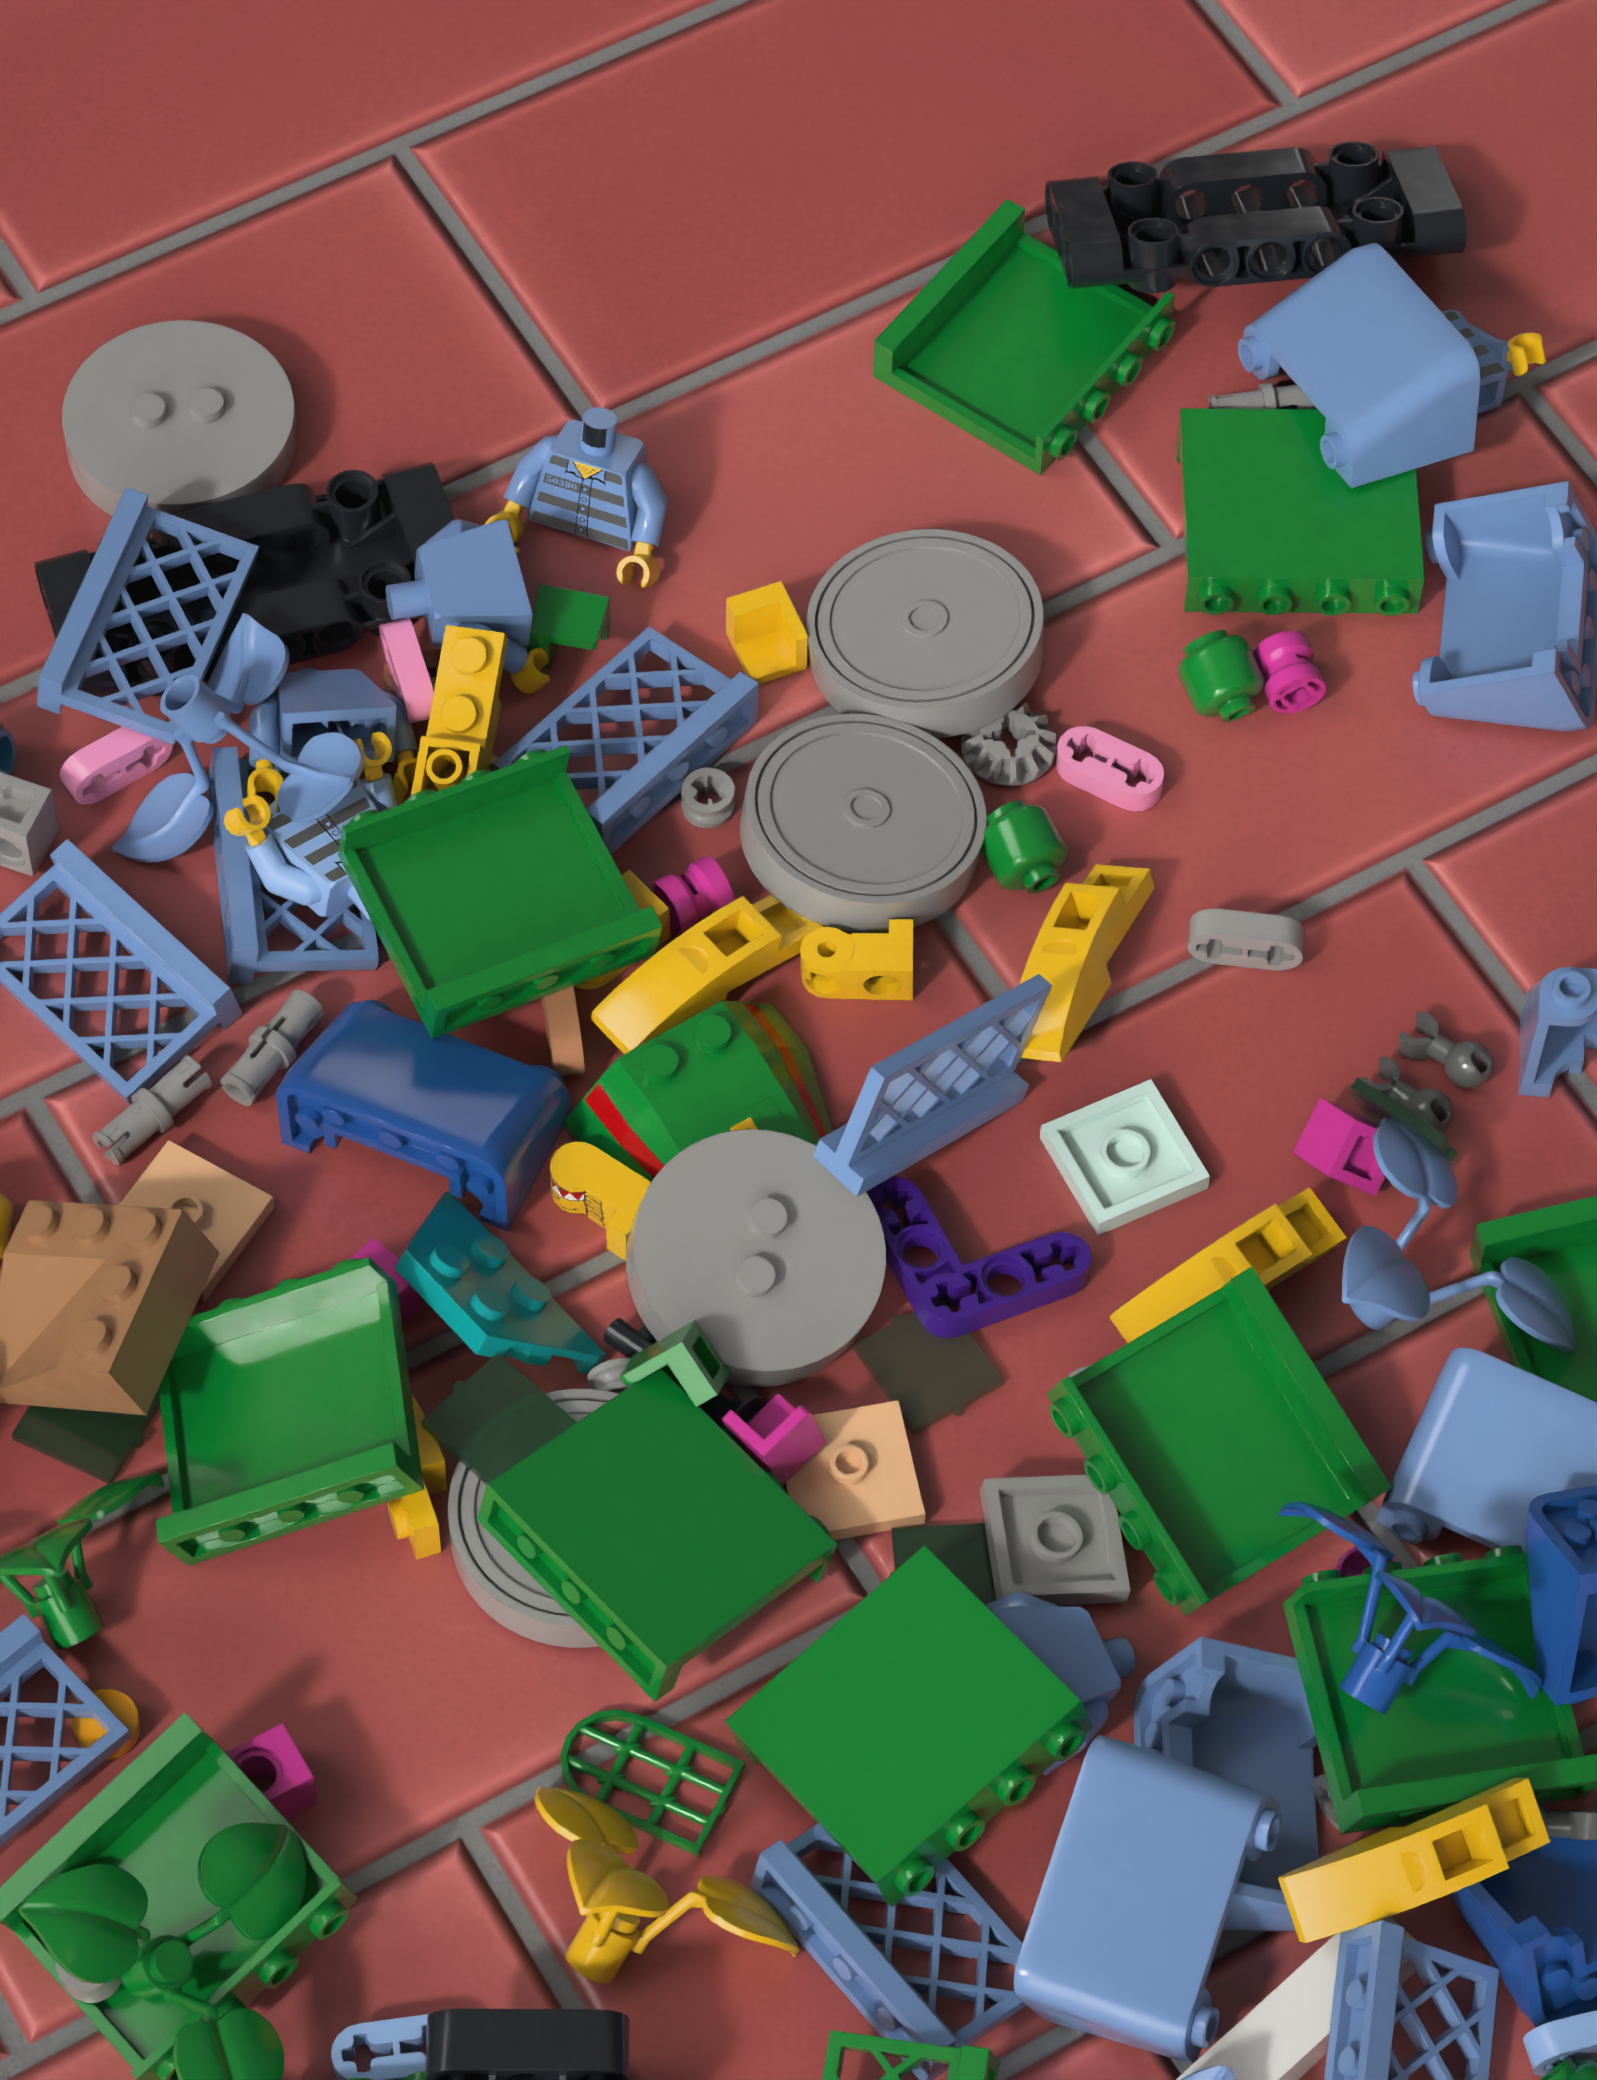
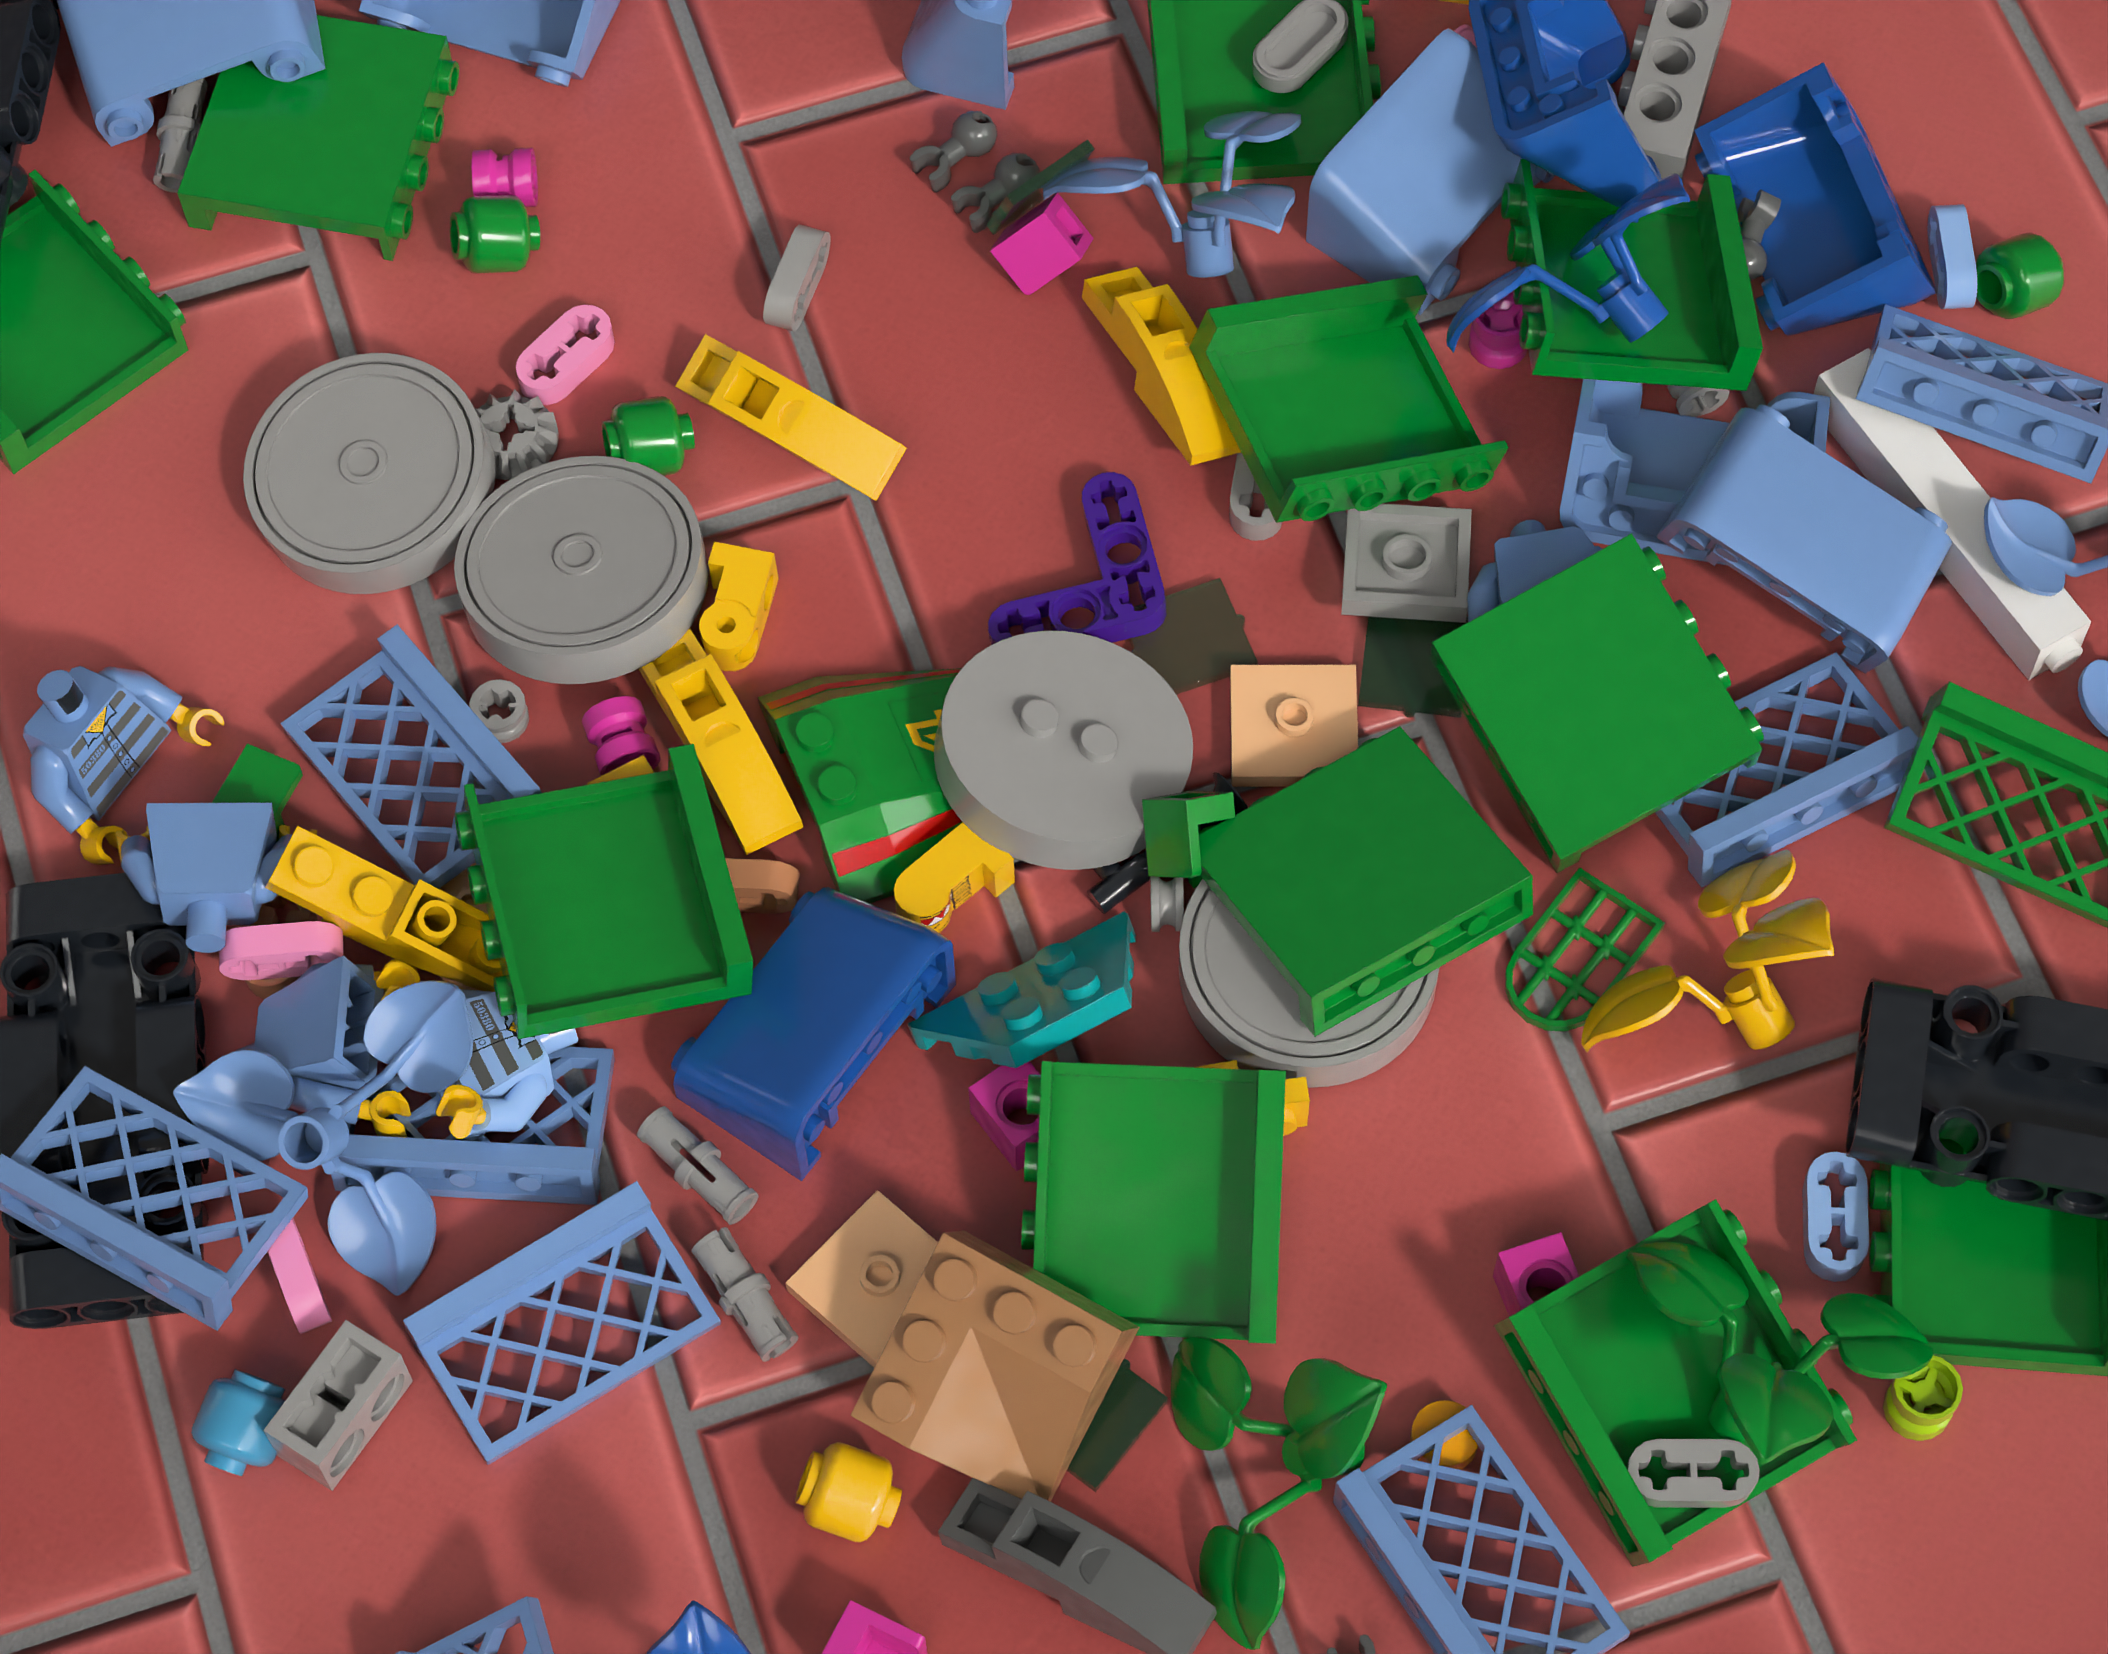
camera: 75 degrees left, 5 degrees up
clear green piece [421,1353,577,1485] -> none
dark pink panel [721,1394,827,1485] -> none
yellow panel [726,581,808,684] -> none
medium blue fence [813,974,1052,1197] -> none
light aqua tile [1040,1079,1210,1236] -> none
yellow slope [1278,1778,1550,1943] -> none

